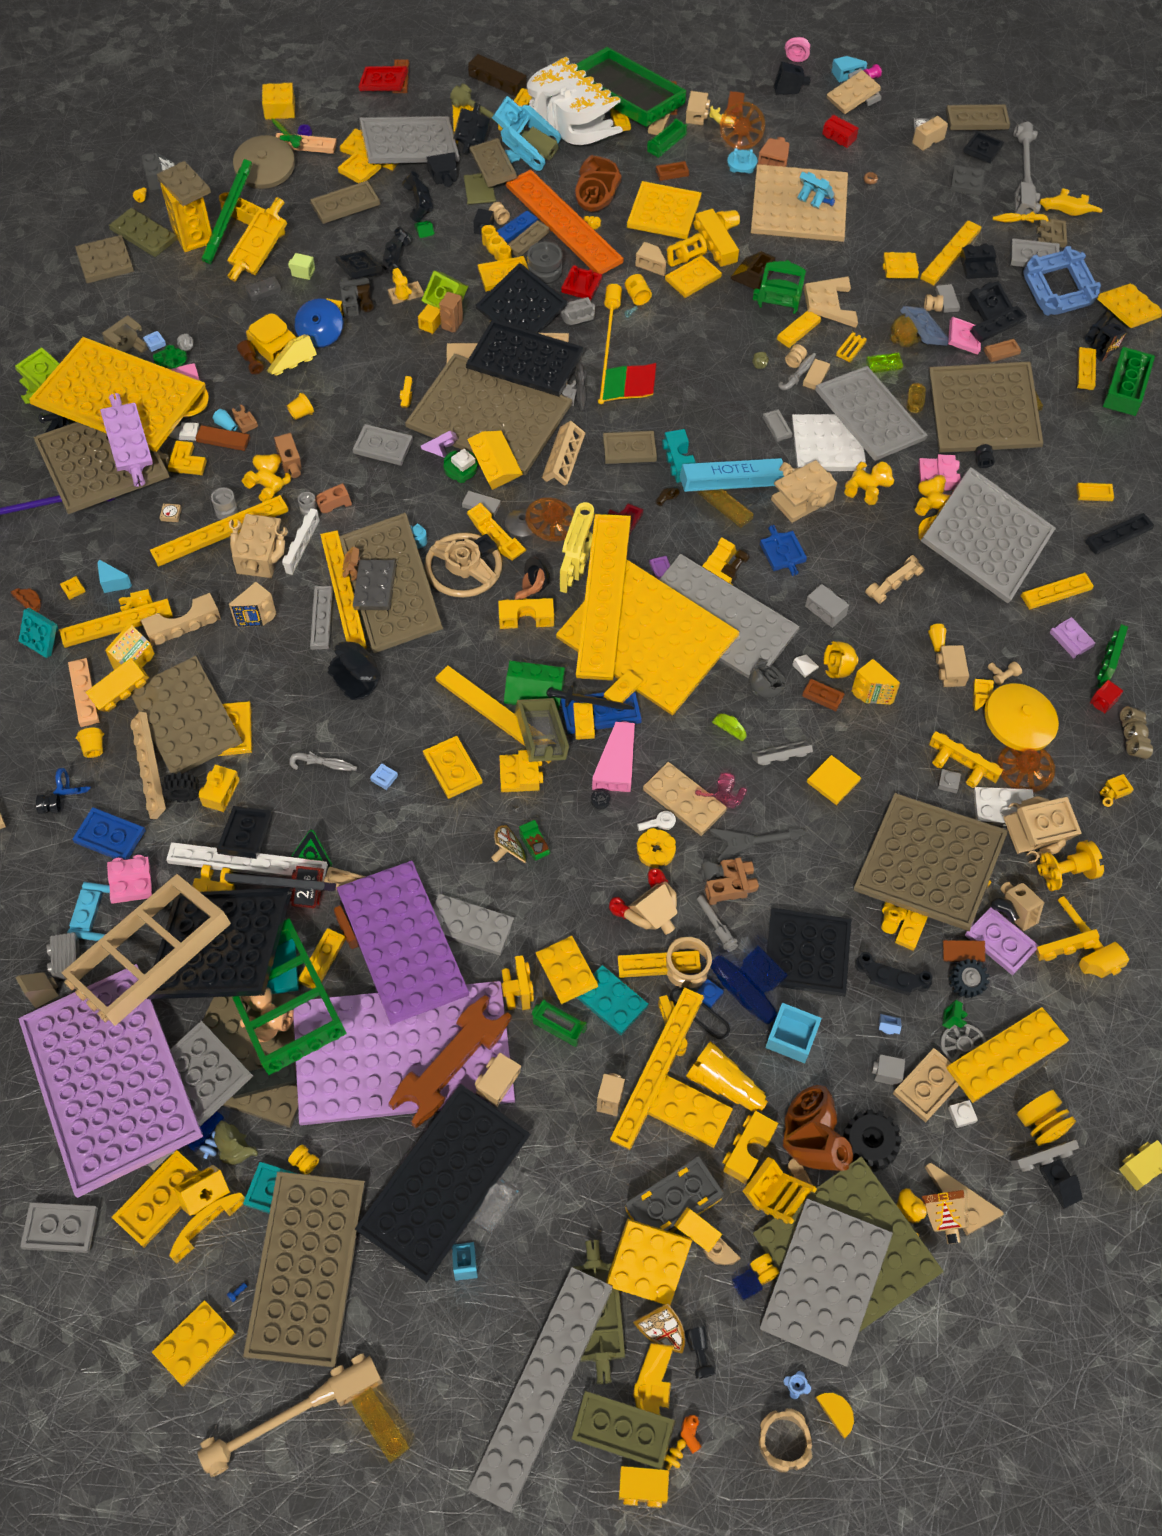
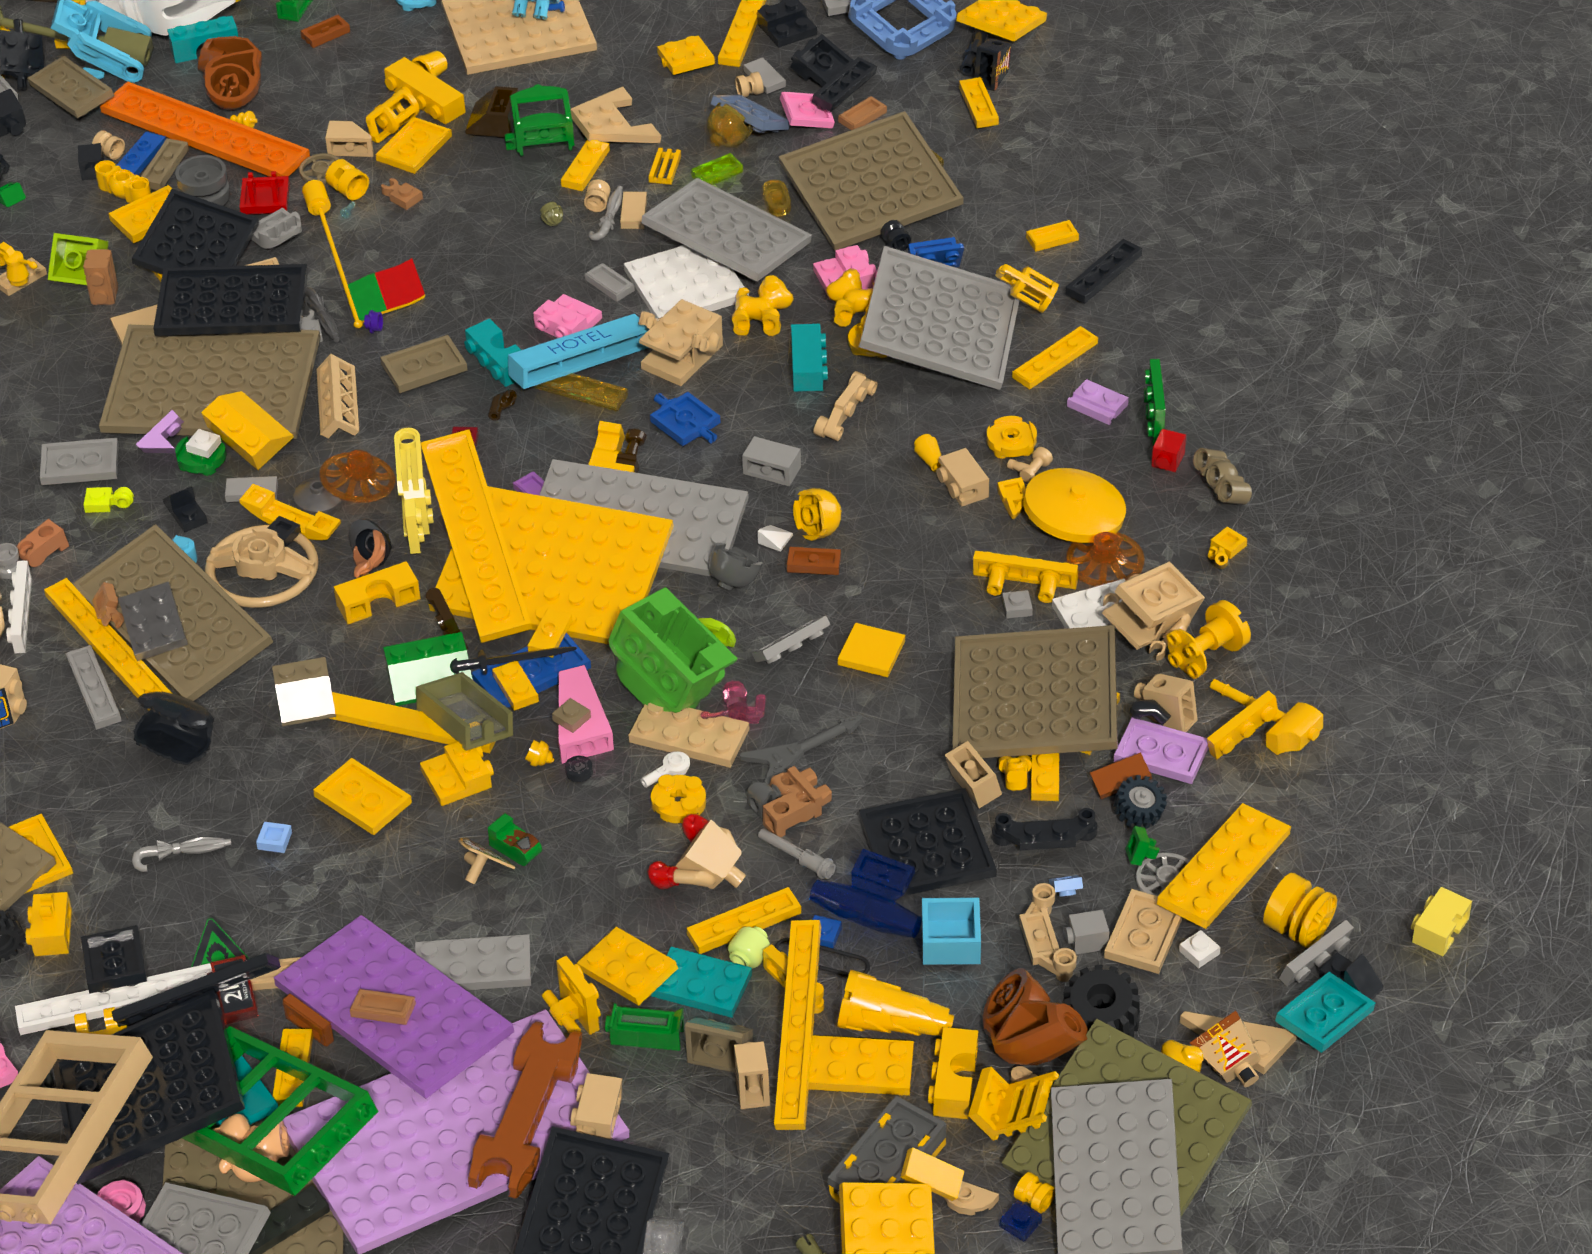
camera: 20 degrees left, 15 degrees down
yellow plate [400,376,413,408] -> none
yellow brick [418,304,441,334] -> none
olive container [464,173,496,205] -> none
yellow plate [627,181,702,239] -> none
tan piece [666,937,712,988] -> none
yellow slope [851,659,900,705] -> none
green brick [1103,347,1155,416] -> none
none -> neon yellow plate [84,487,134,513]
none -> bright pink piece [97,1180,146,1223]
none -> black slope [163,486,208,533]
none -> teal arch [167,16,238,63]
none -> slope [272,657,336,726]
none -> dark tan wheel [299,153,339,184]
none -> medium nougat tile [350,989,416,1025]
none -> dark purple plate [364,310,383,334]
none -> medium nougat plate [381,178,423,210]
none -> dark brown plate [426,588,469,649]
none -> yellow plate [525,740,554,767]
none -> bright pink plate [533,294,602,338]
none -> dark tan plate [552,698,591,733]
none -> bright green brick [609,587,738,713]
none -> dark tan slope [685,1017,753,1073]
none -> yellowish green head [728,927,770,969]
none -> teal brick [791,324,828,392]
none -> blue bracket [908,237,964,268]
none -> tan brick [945,741,1002,808]
none -> yellow plate [987,416,1037,459]
none -> yellow piece [995,264,1059,313]
none -> tan plate [1019,883,1077,982]
none -> teal plate [1275,972,1376,1053]

